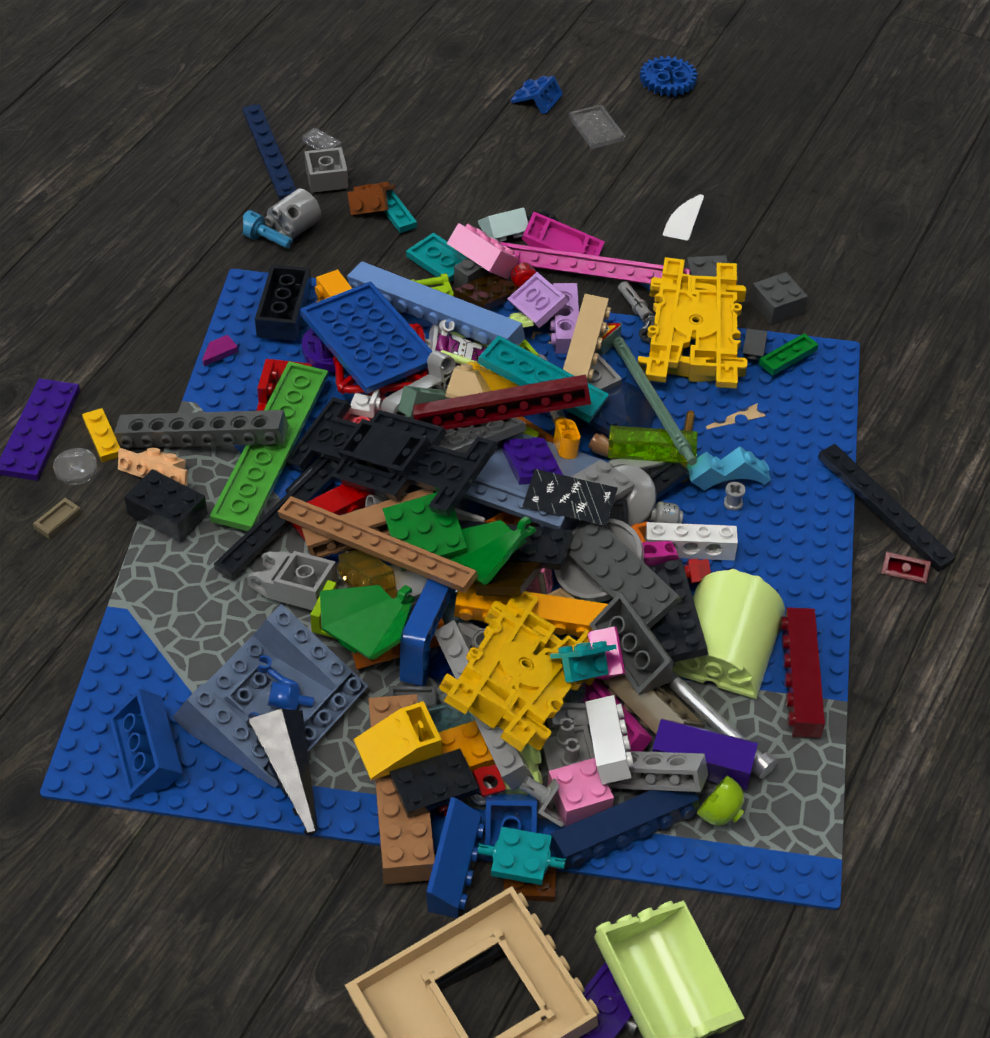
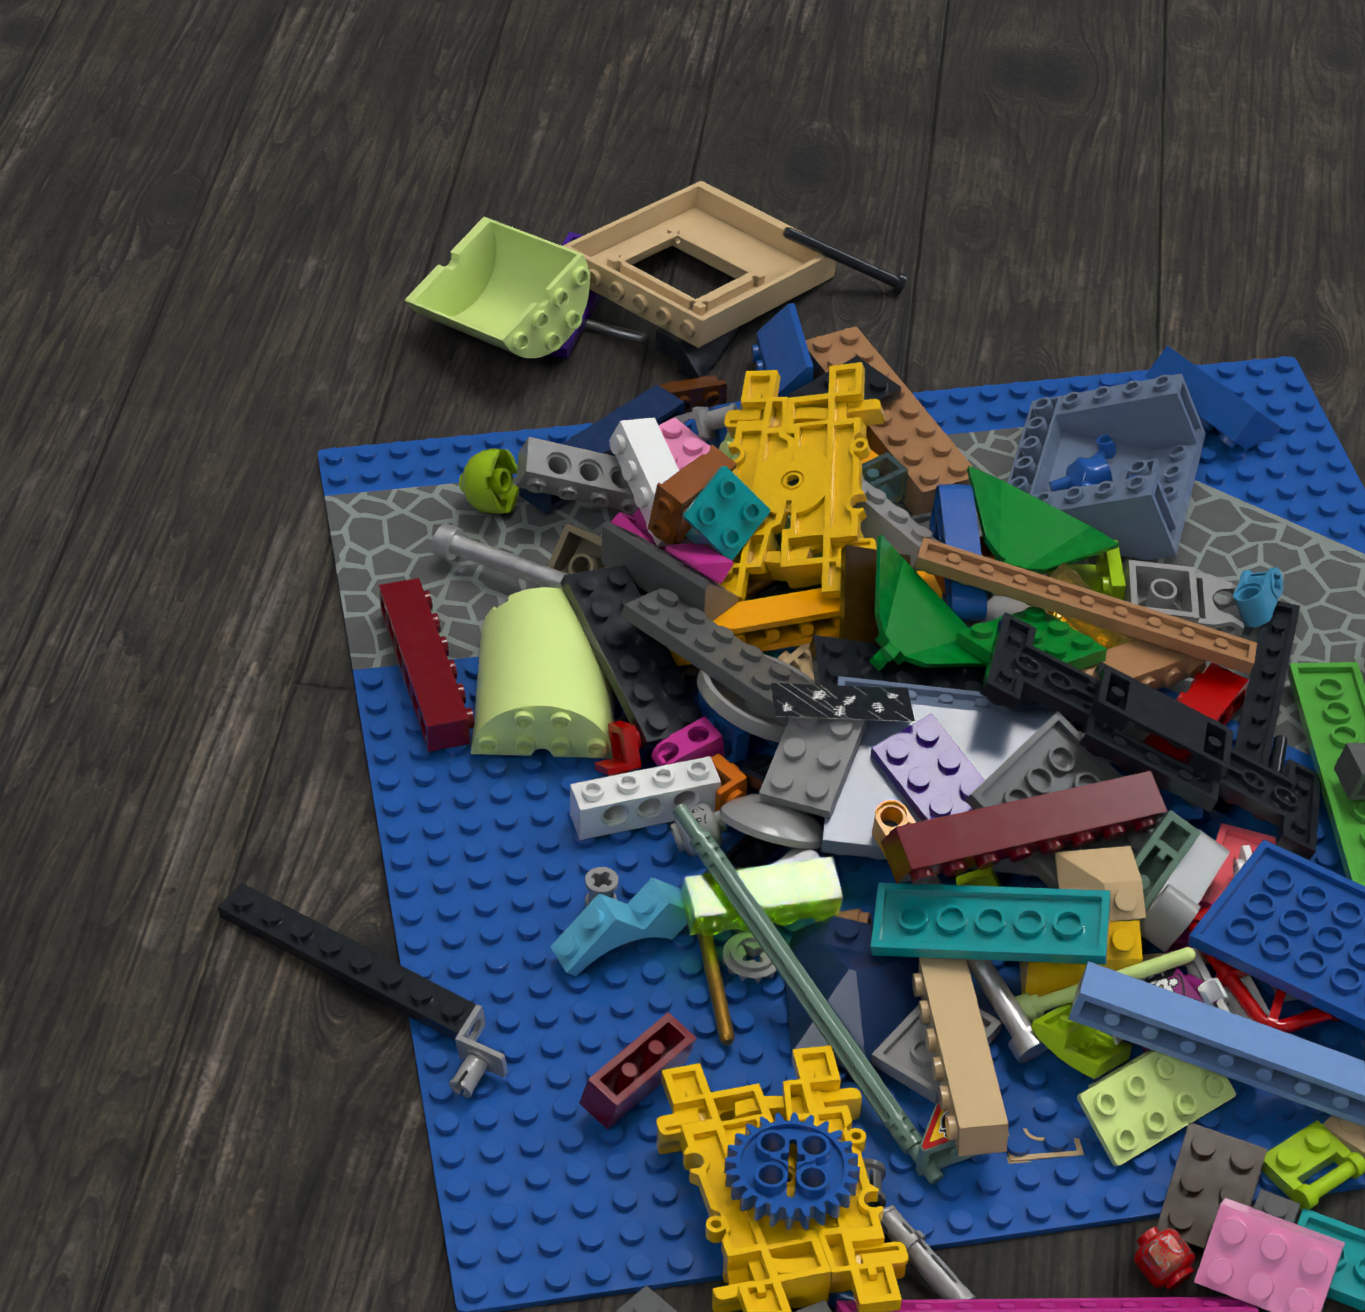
camera: 160 degrees right, 5 degrees down
wedge [247,708,318,835] -> none
yellow slope [354,701,442,780] -> none
teal plate [477,827,566,885] -> none
lavender plate [507,272,569,328] -> none
lavender brick [550,283,579,354] -> none
dark purple slope [652,718,758,791] -> none
dark grey slope [743,329,767,360] -> none
green plate [759,333,819,376] -> none
dark red slope [881,552,931,584] -> none
none -> light grey bracket [449,1004,508,1098]
none -> brick [579,1012,697,1130]
none -> dark orange window [648,445,737,545]
none -> blue gear [724,1112,860,1230]
none -> black bar [782,227,908,294]
none -> dark azure piece [1233,567,1283,627]

